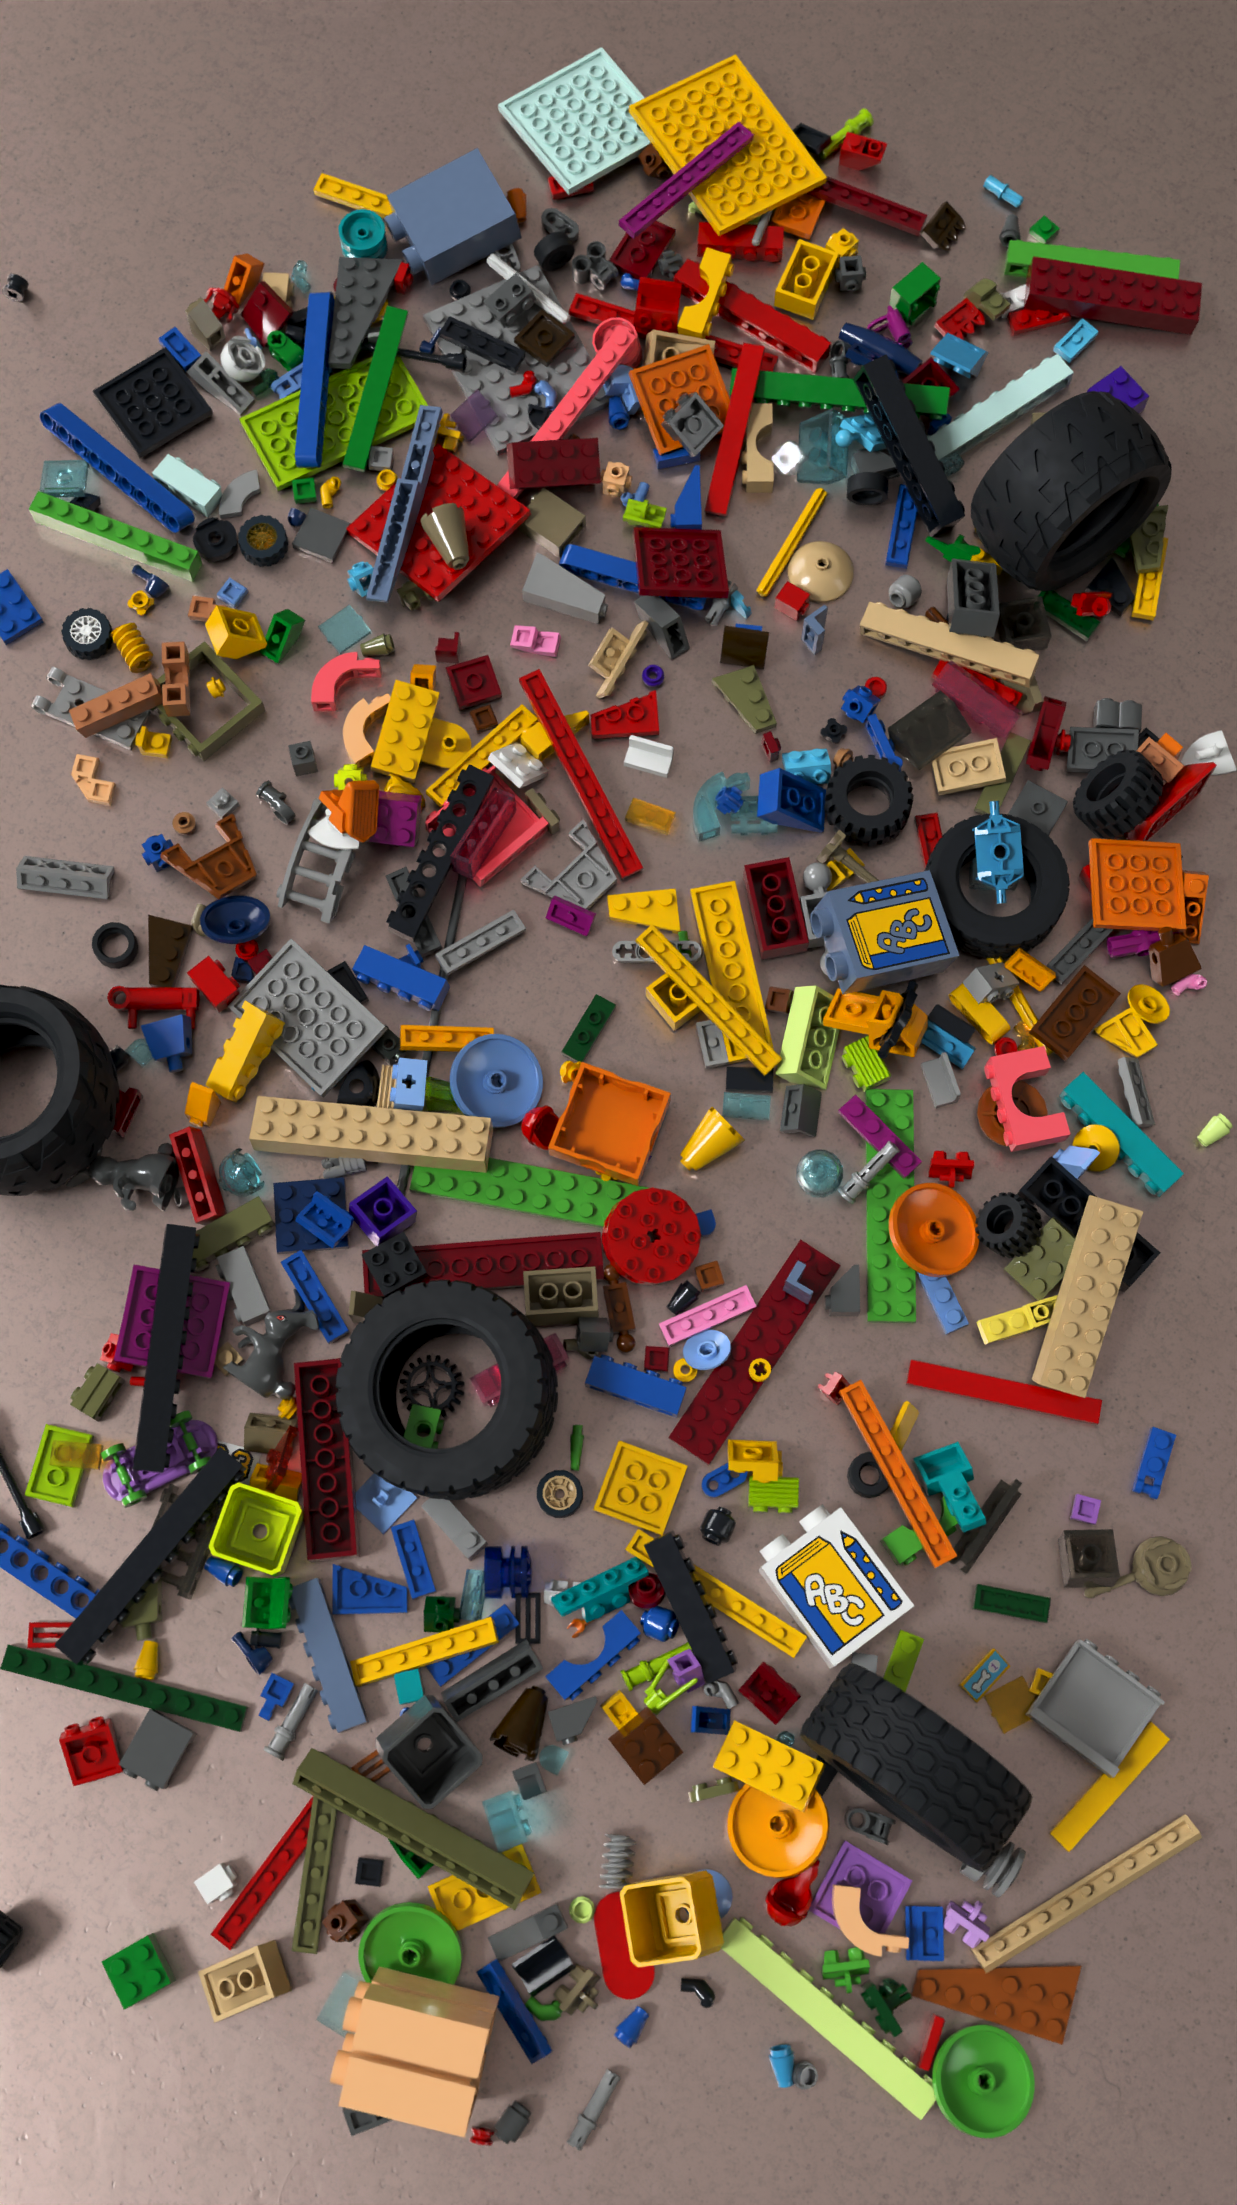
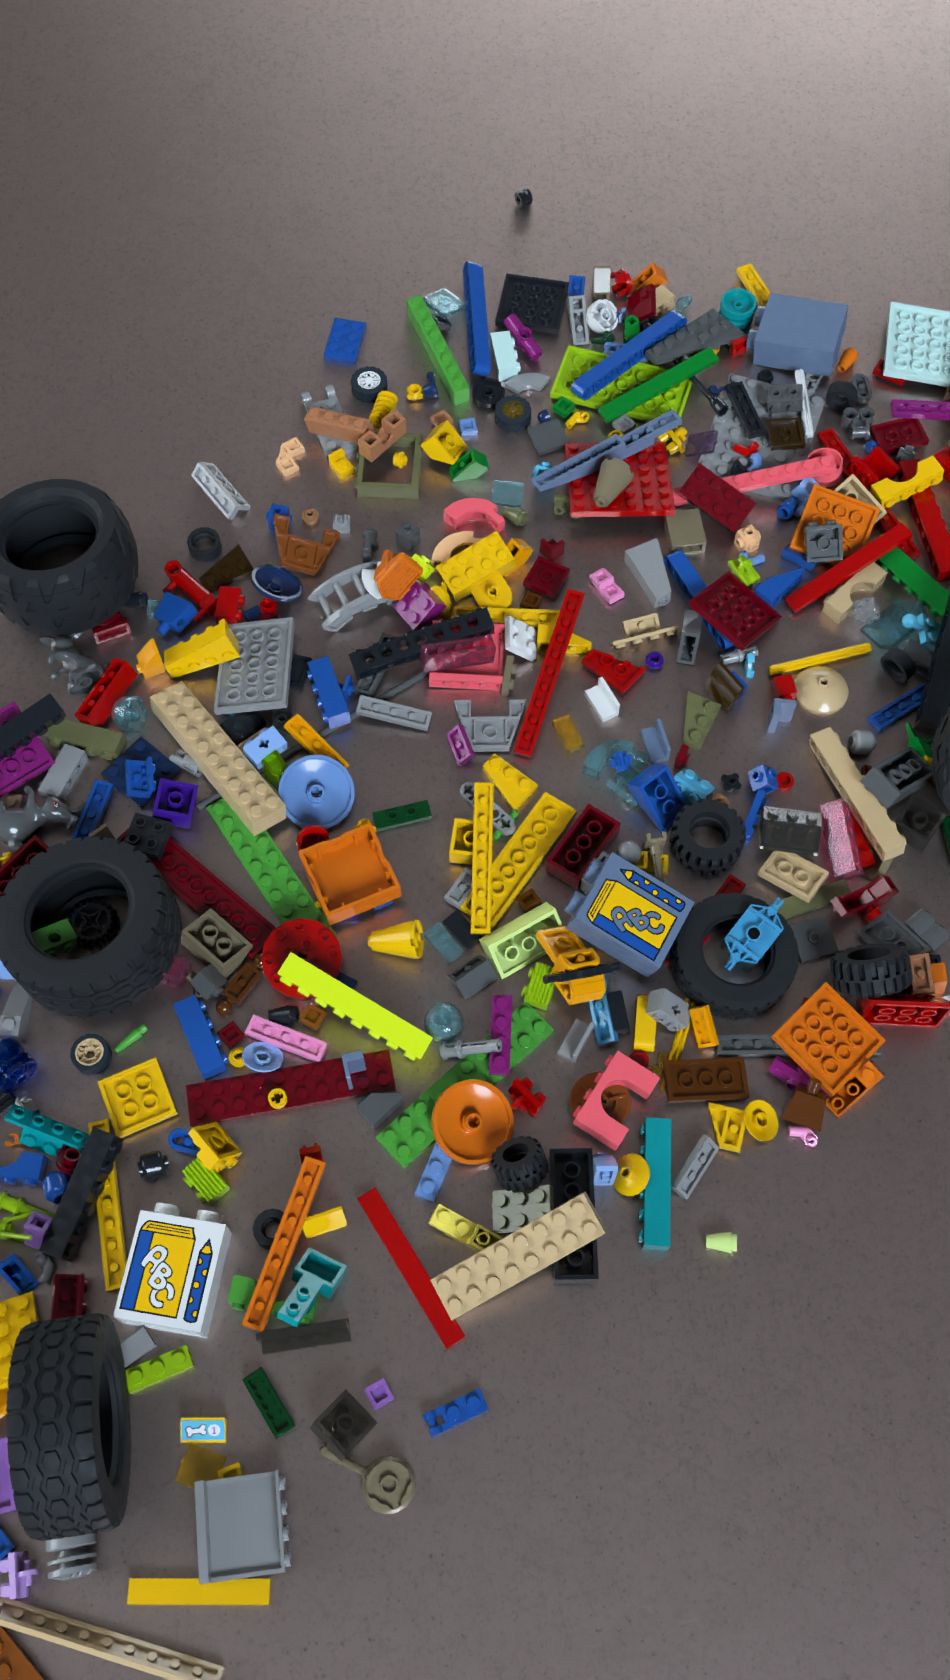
camera: 45 degrees right, 10 degrees down
none -> neon yellow brick [277,952,433,1061]
none -> magenta piece [504,314,543,361]
none -> sand blue panel [640,719,671,764]

